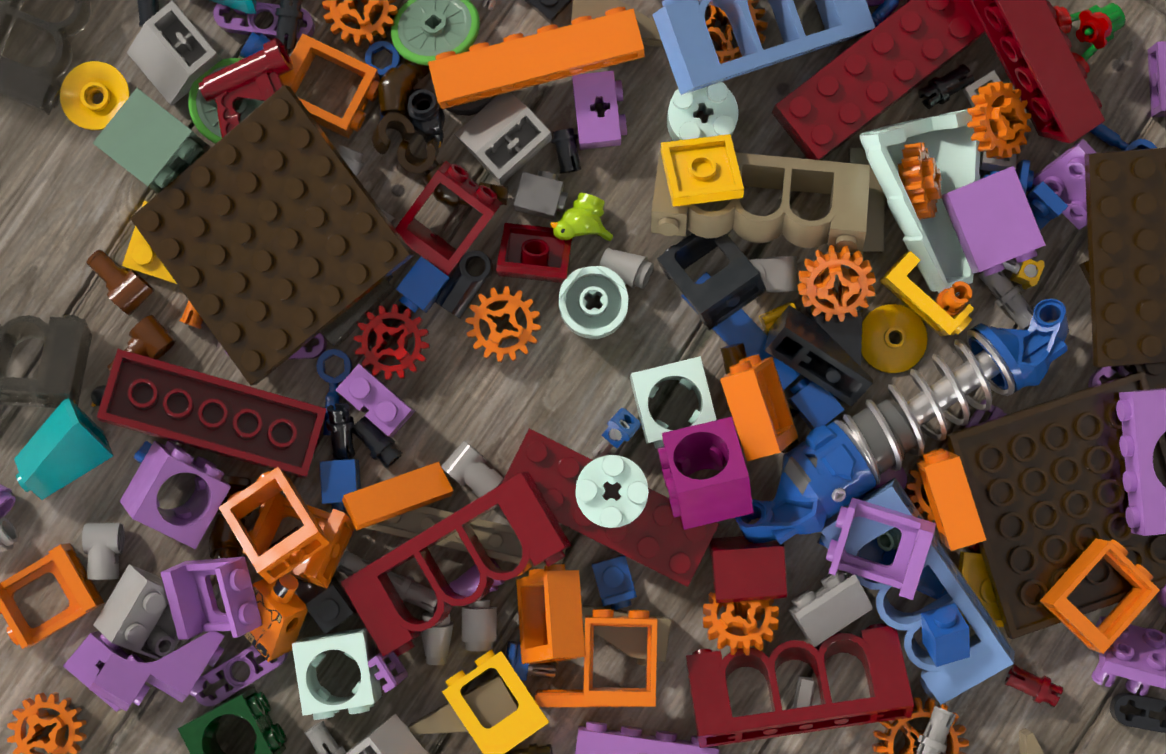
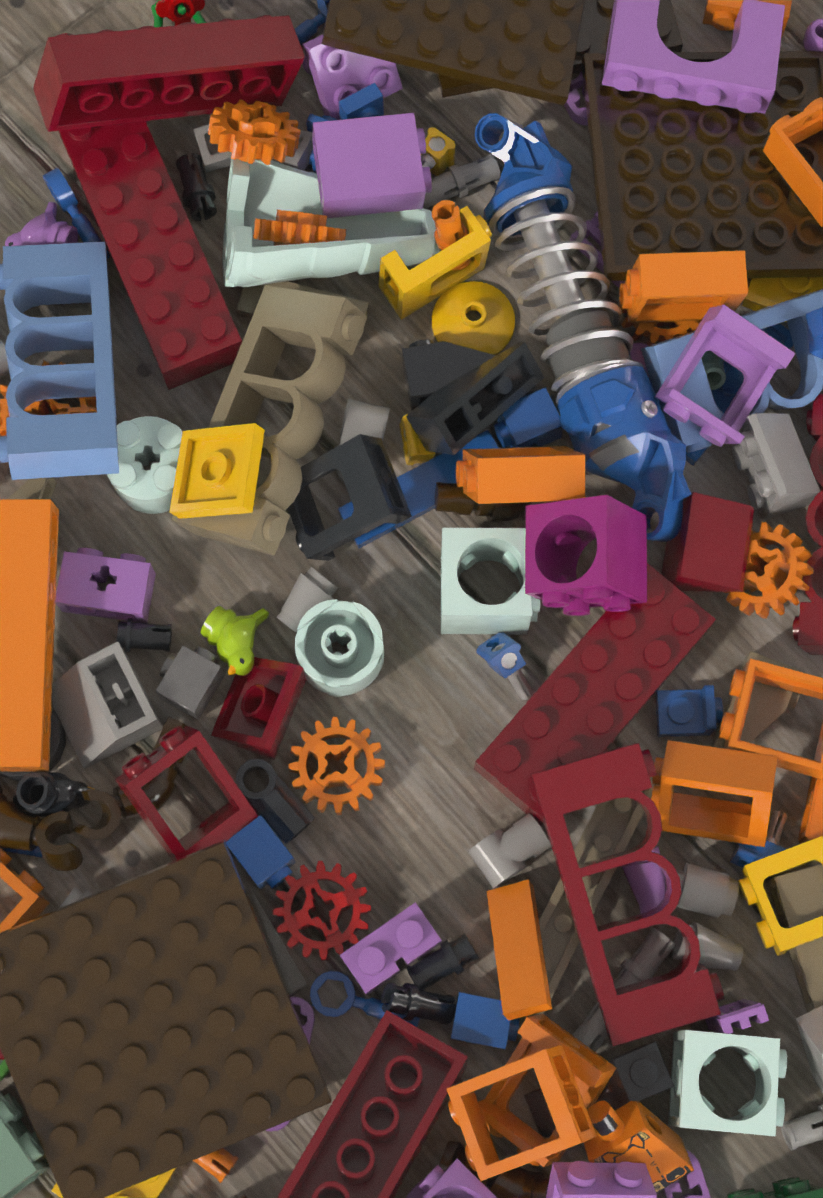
camera: 80 degrees left, 10 degrees down
light aqua brick [576,455,649,528] -> none
orange gear [797,245,876,322] -> none

